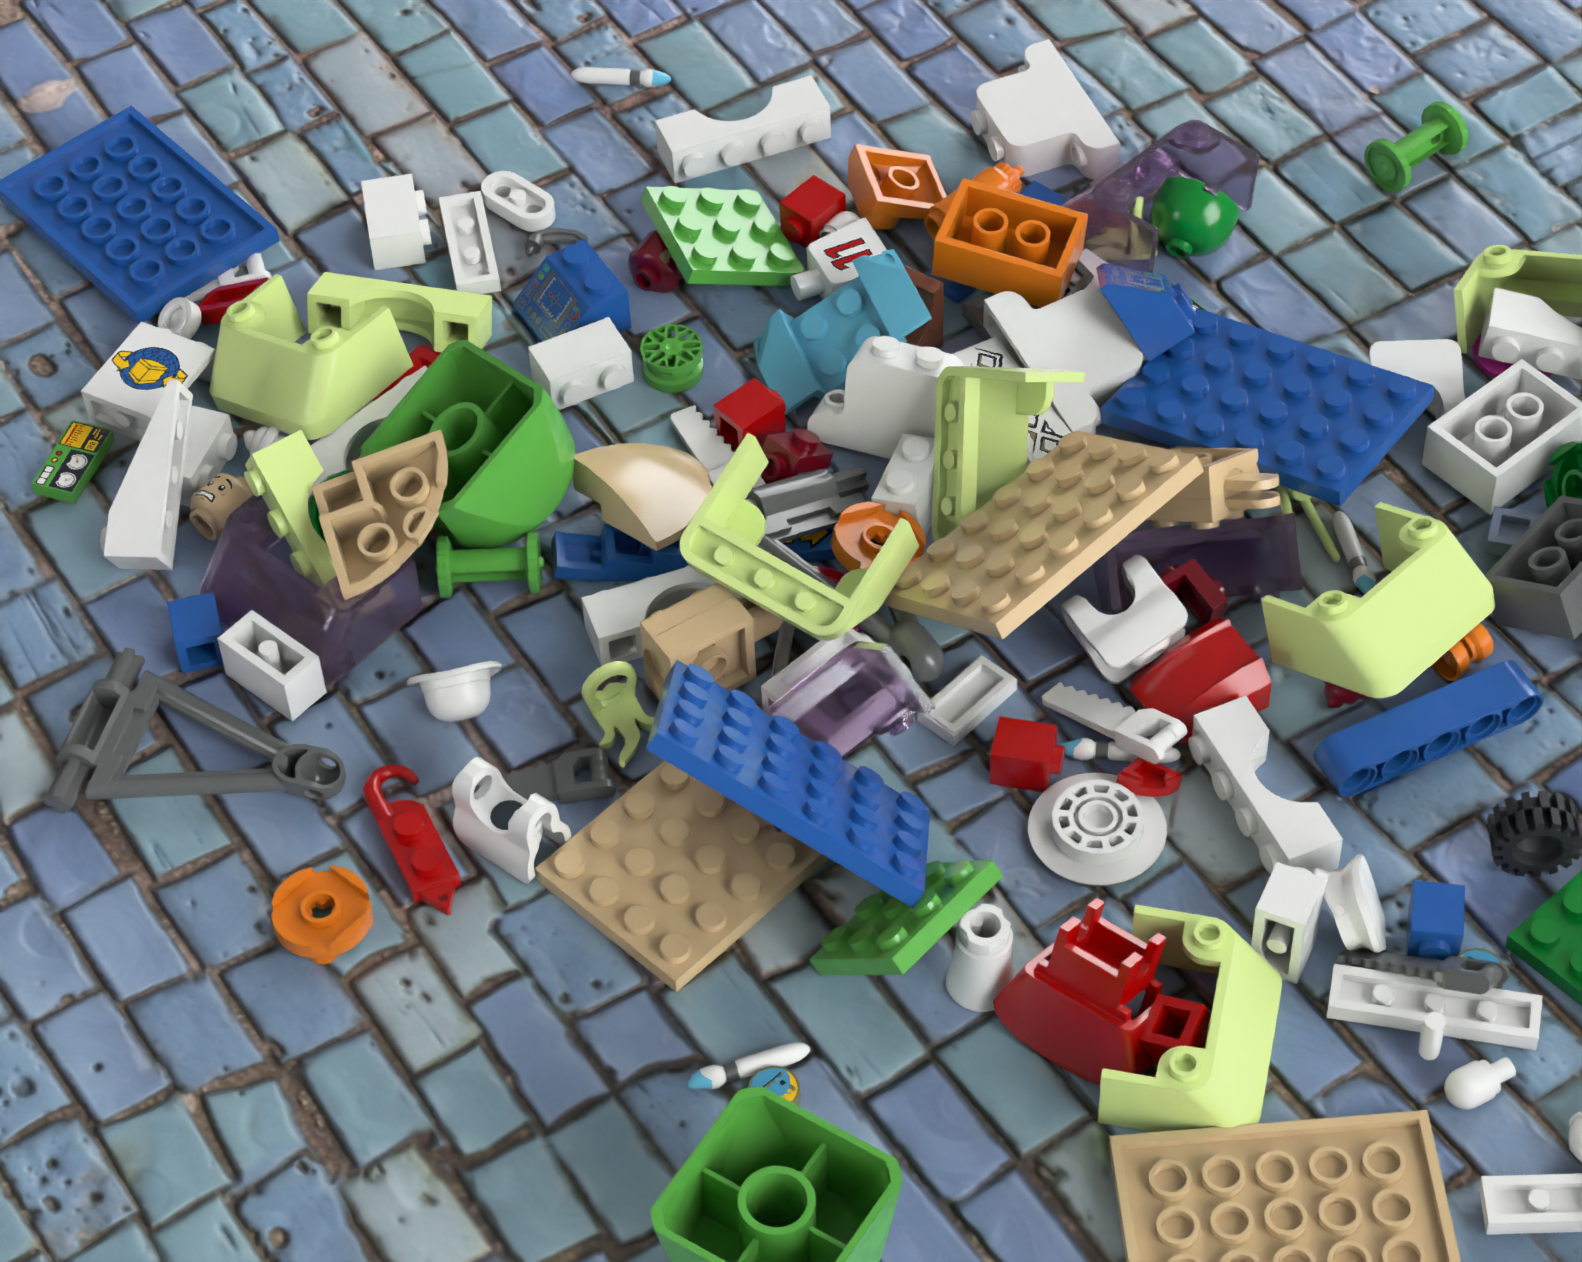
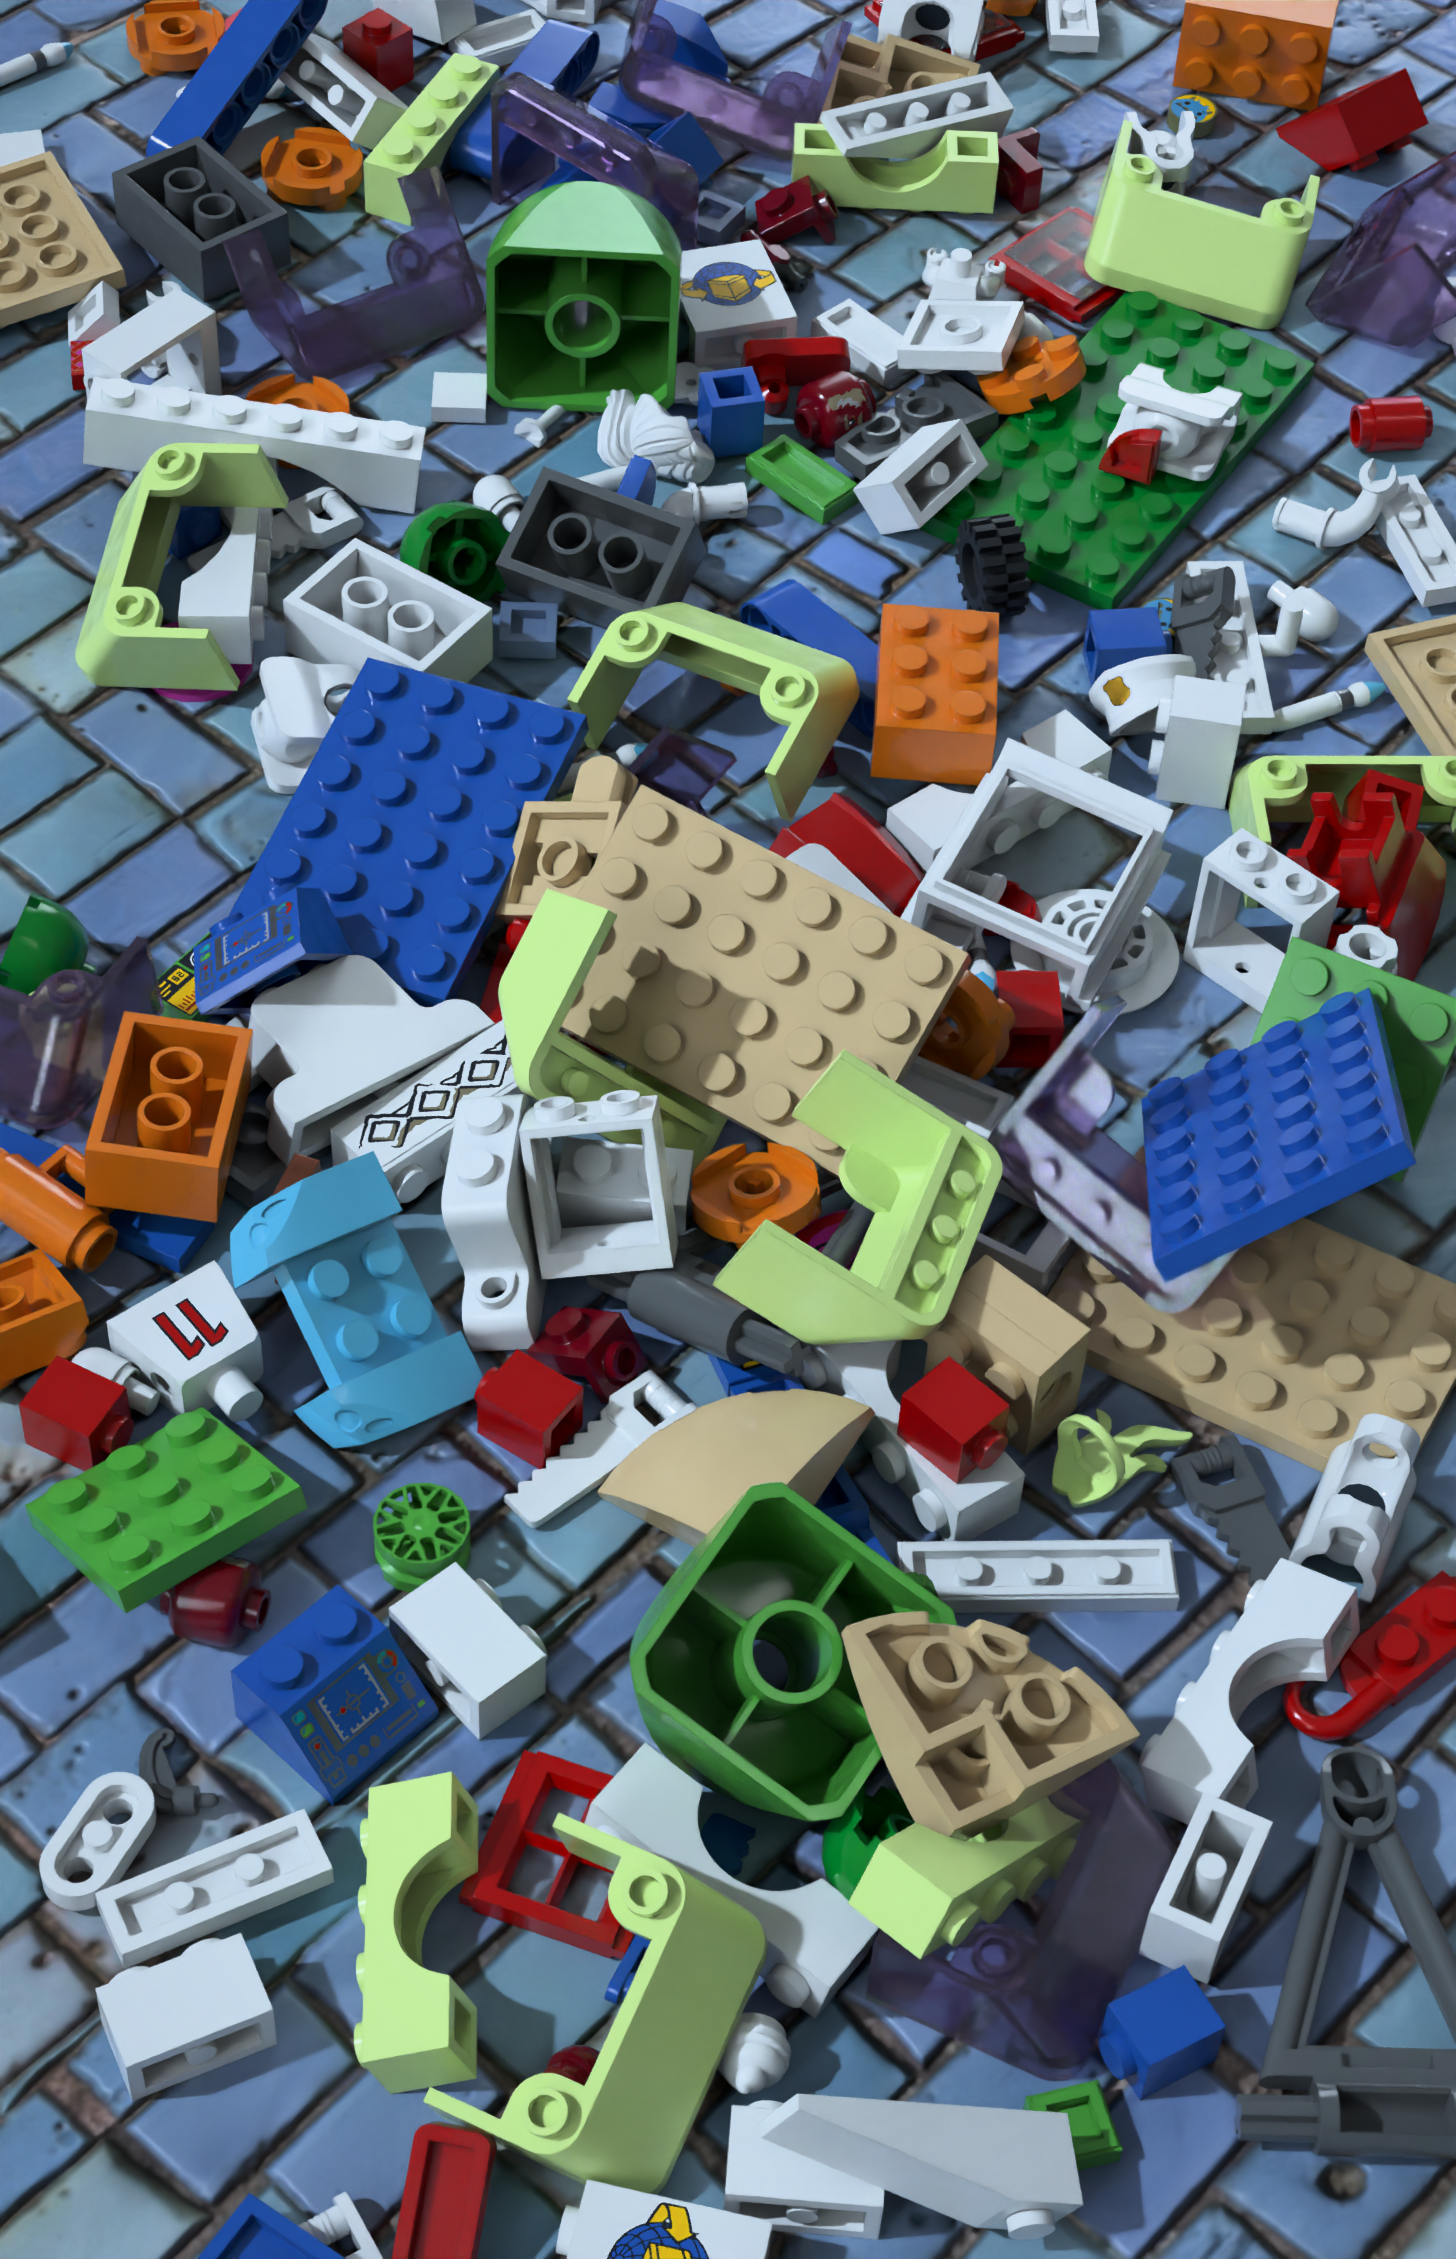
camera: 110 degrees left, 0 degrees up
tan head [189,473,258,541] -> none
white hat [407,661,502,722] -> none
none -> white window [519,1090,679,1279]
none -> orange brick [870,603,999,786]
none -> white tile [896,1539,1180,1613]
none -> red brick [897,1356,1010,1484]
none -> white piece [900,738,1174,1012]
none -> orange plate [918,968,1016,1080]
none -> bright green tile [1023,2080,1123,2171]
none -> white arch [1139,1558,1360,1825]
none -> white window [1182,828,1340,1013]
none -> white piece [1272,681,1386,732]

